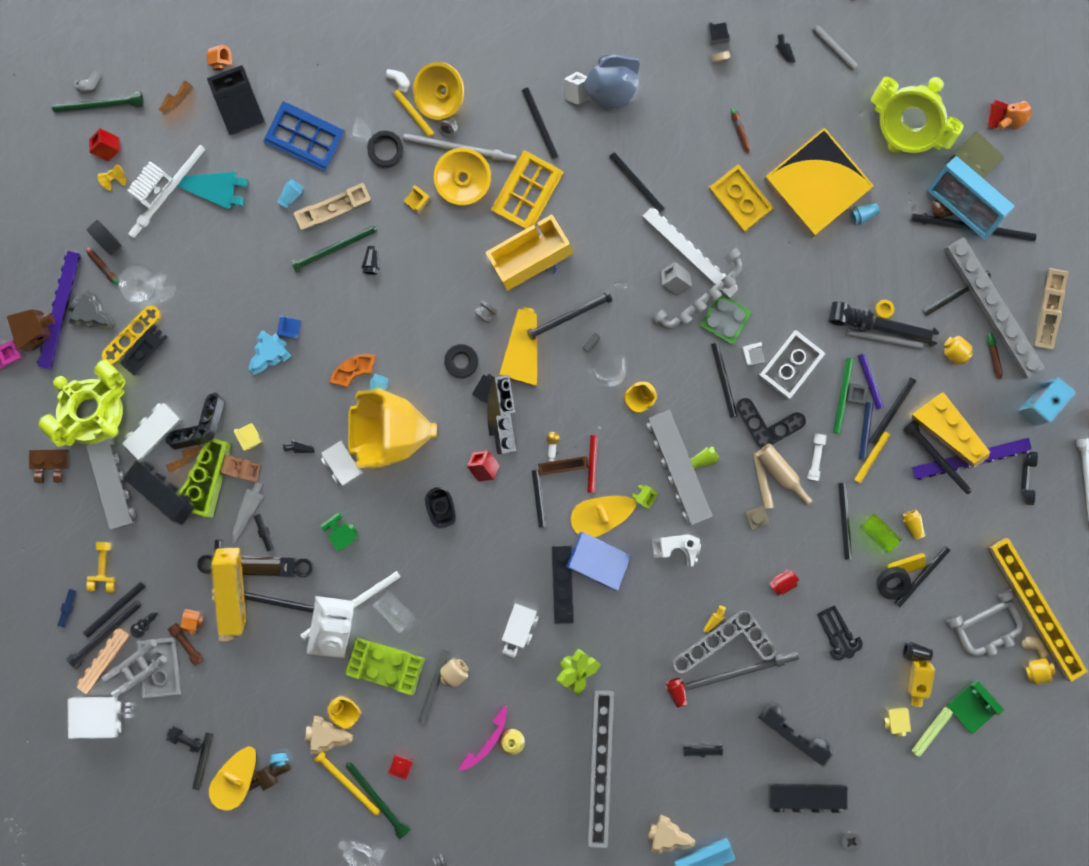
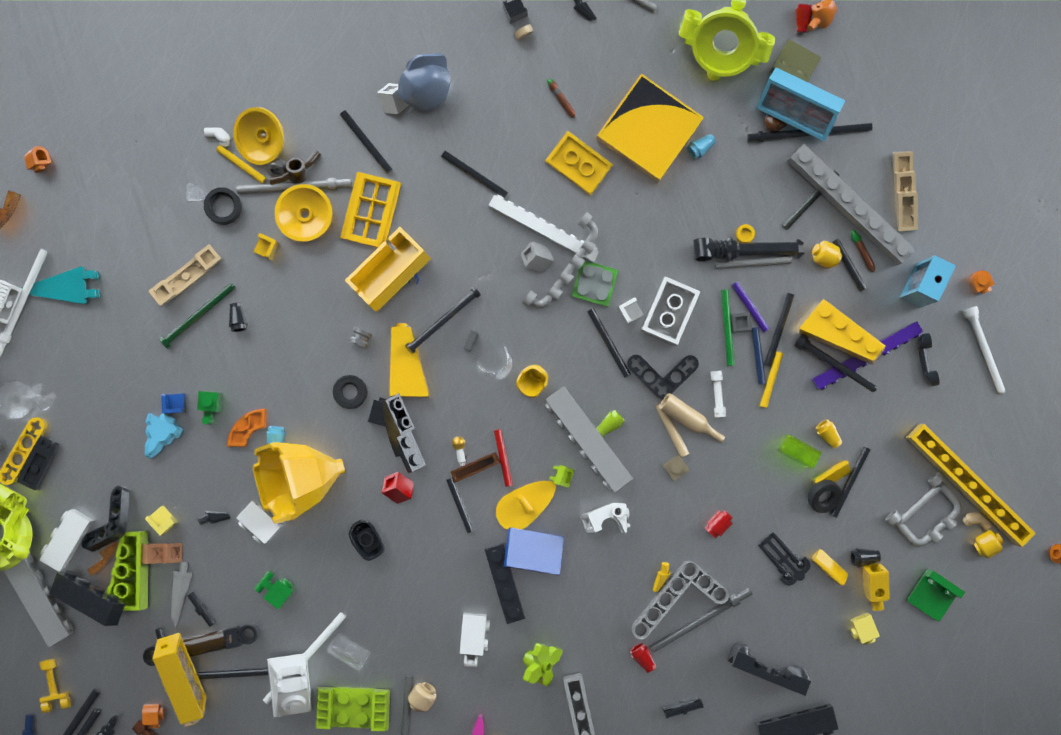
camera: 20 degrees left, 0 degrees up
black slope [207,65,265,135] -> none
blue piece [263,101,345,171] -> none
medium azure cone [277,179,304,208] -> none
black bar [838,483,852,560] -> none
yellowish green axle [911,707,953,757] -> none
none -> green brick [197,391,222,425]
none -> dark brown piece [269,151,321,185]
none -> yellow slope [811,549,848,586]
none -> black bar [832,238,867,292]

